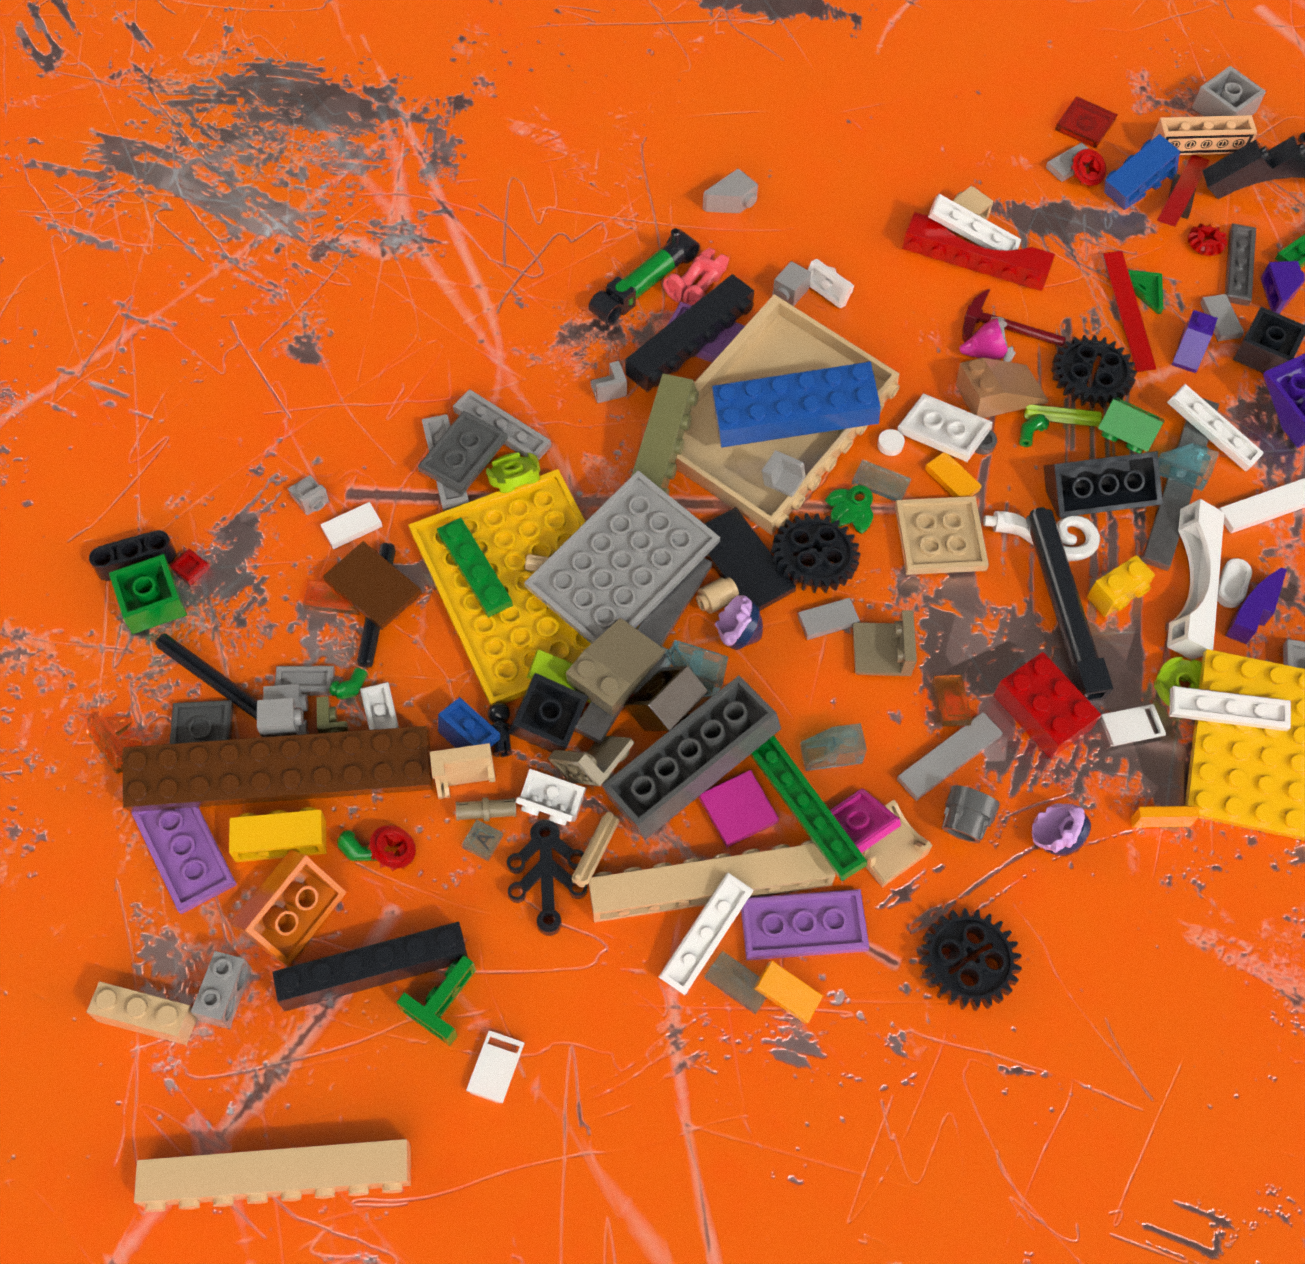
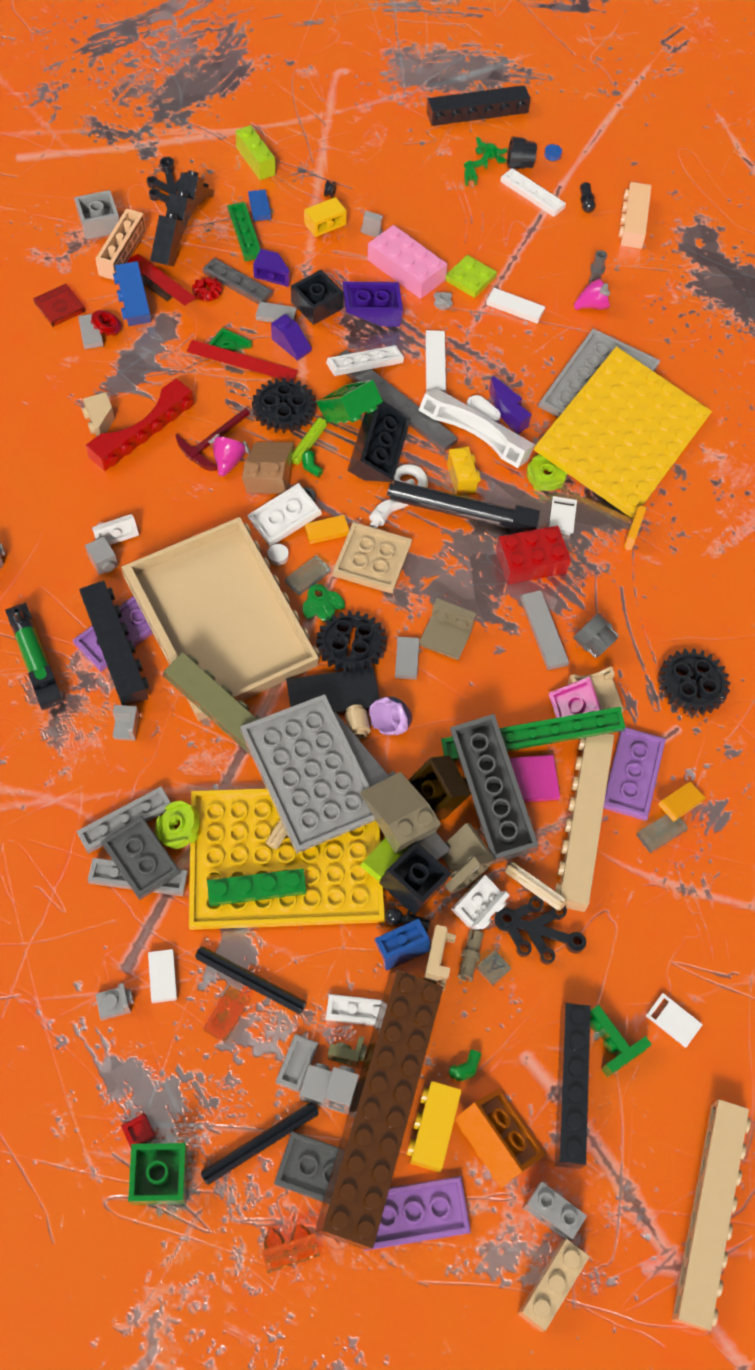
camera: 70 degrees left, 0 degrees up
black beam [89,530,176,581] -> none
reddish brown tile [323,541,422,630] -> none
green arm [329,668,368,700] -> none
red gear [367,825,416,872] -> none
white tile [658,873,754,995] -> none
coral piece [663,248,729,306] -> none
clear light blue slope [666,640,728,697] -> none
blue brick [712,362,881,448] -> none
light grey panel [762,450,806,497] -> none
clear light blue slope [800,723,867,771] -> none
white tile [928,194,1021,251] -> none
clear orange tile [932,675,972,727] -> none
lavender hair [1031,803,1091,856] -> none
clear light blue slope [1158,443,1219,491] -> none
white tile [1169,686,1291,731] -> none

